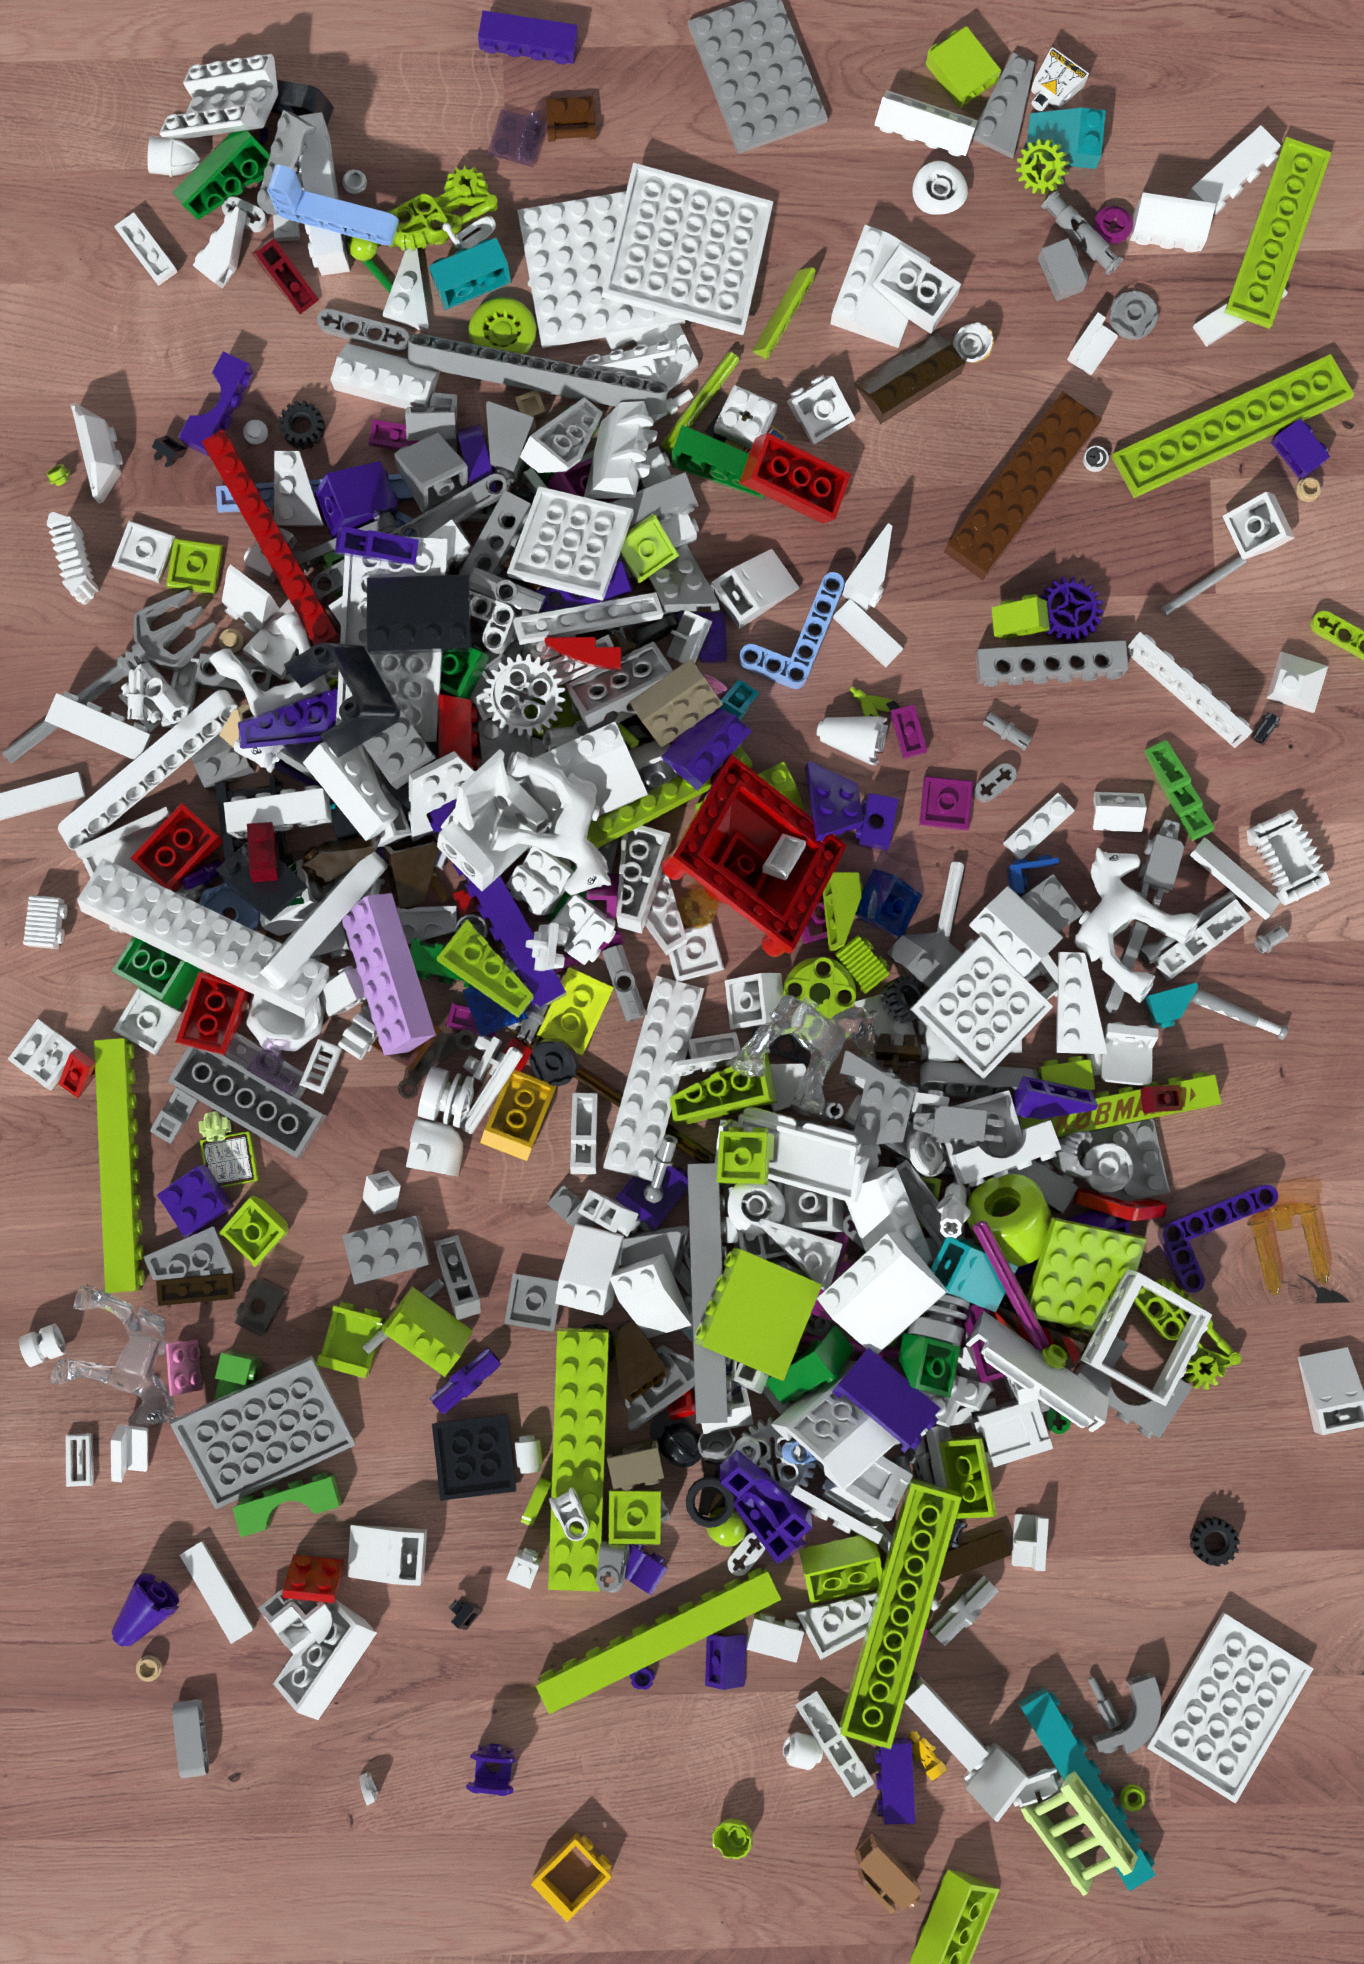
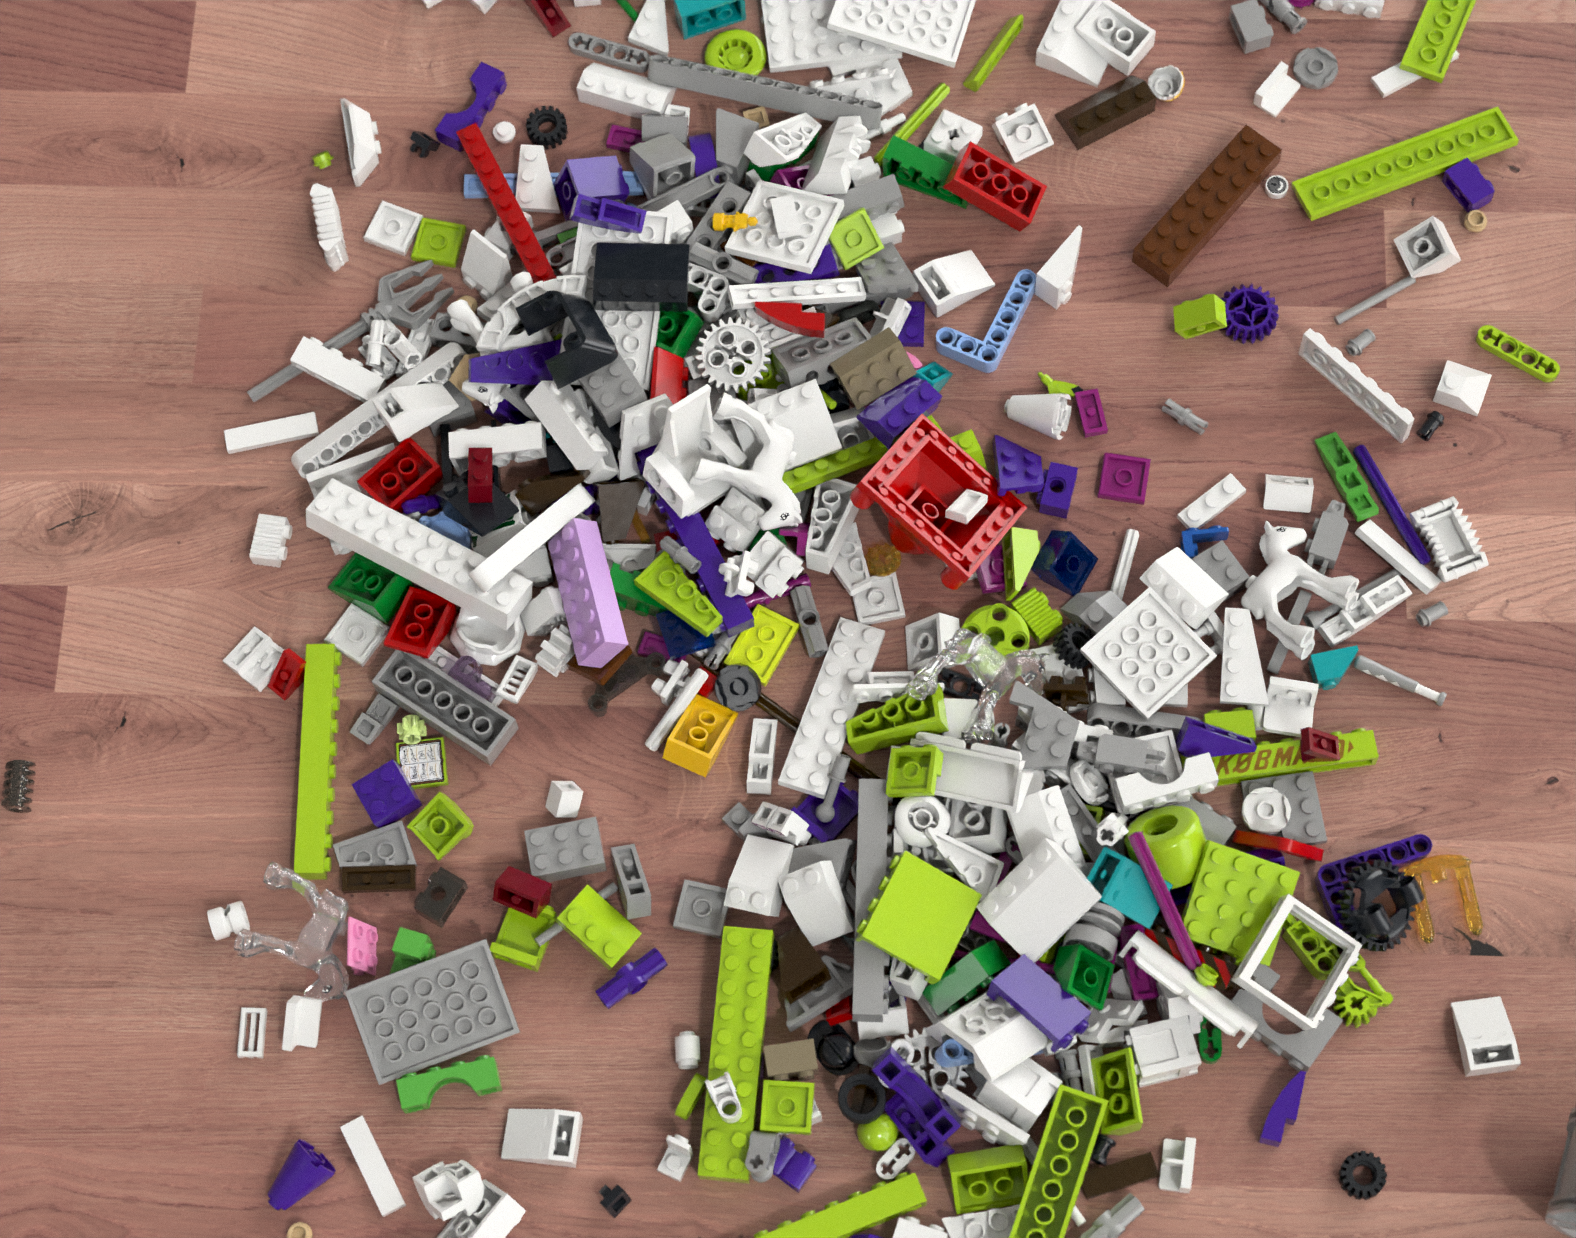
camera: 10 degrees right, 15 degrees down
red plate [283,1554,344,1603] -> none
white brick [406,1118,463,1177] -> none
white wheel [418,1066,474,1128] -> none
black plate [432,1414,517,1501] -> none
white tile [833,599,903,668] -> none
light grey beam [974,763,1017,803] -> none
light grey brick [975,640,1128,687] -> none
light grey hair [1050,1131,1093,1178] -> none
none -> white slope [372,382,459,442]
none -> white tile [476,275,588,353]
none -> dark red brick [492,866,552,918]
none -> light grey axle [660,536,701,574]
none -> yellow piece [713,211,758,232]
none -> white tile [770,195,801,239]
none -> dark purple slope [1259,1071,1306,1147]
none -> black piece [1336,860,1425,952]
none -> light grey pin [1346,329,1376,356]
none -> dark purple axle [1353,444,1431,565]

